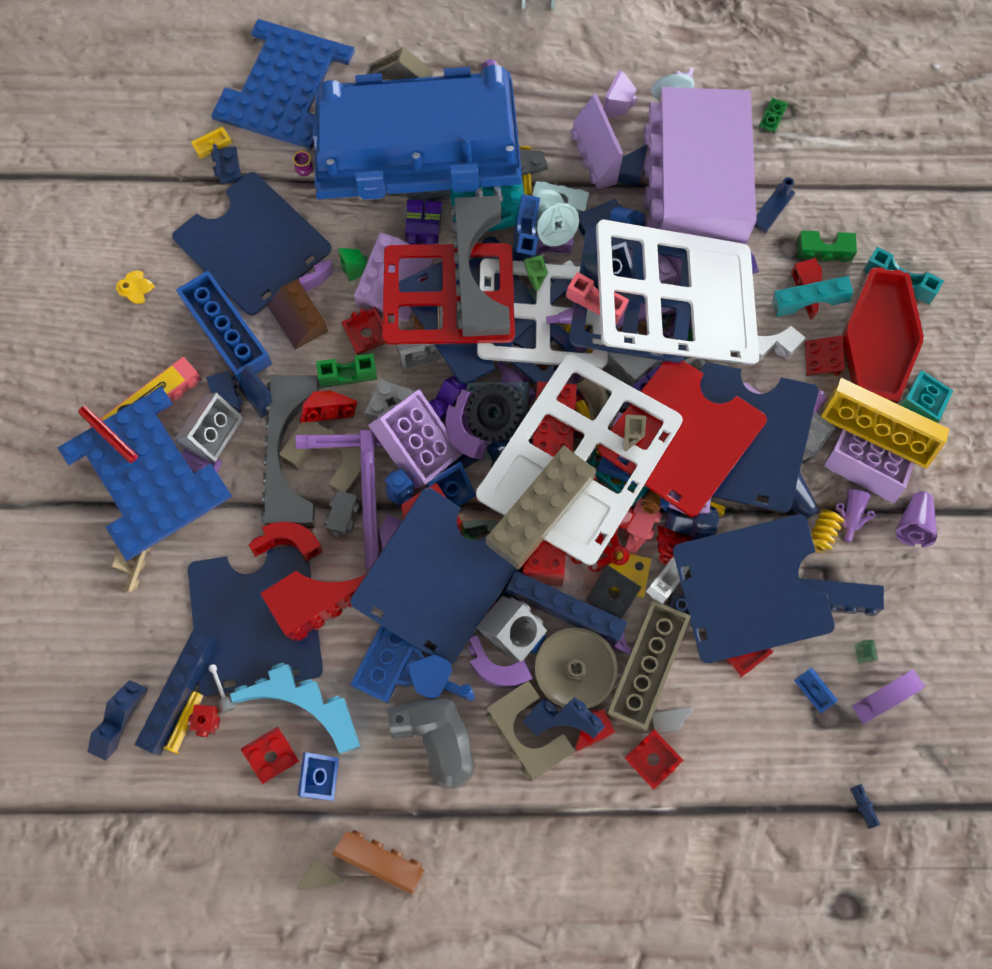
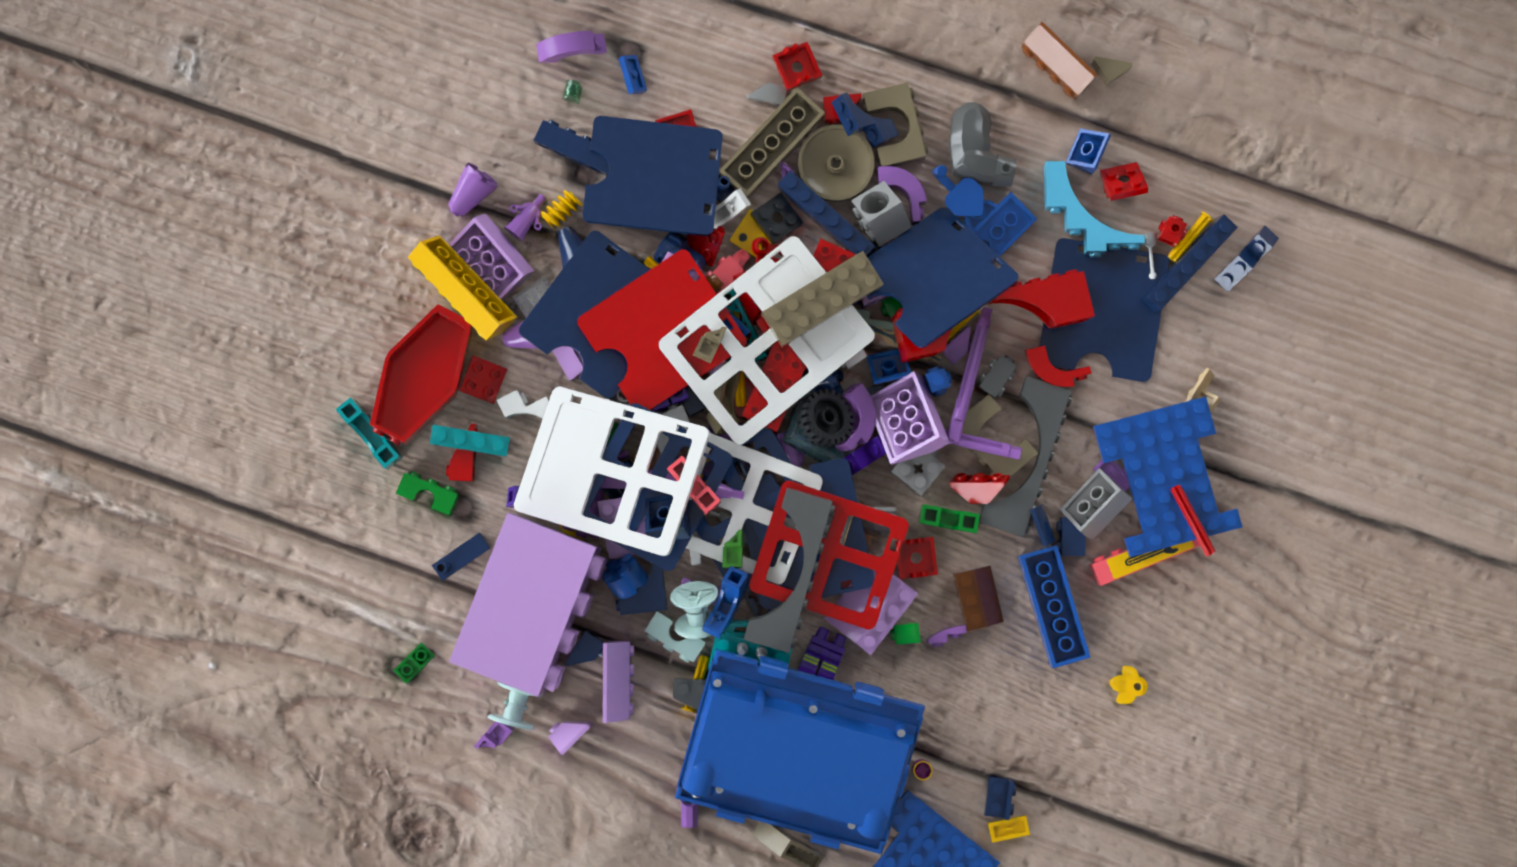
camera: 155 degrees left, 15 degrees up
dark blue door [172,172,332,316] -> none
teal slope [898,370,953,423] -> none

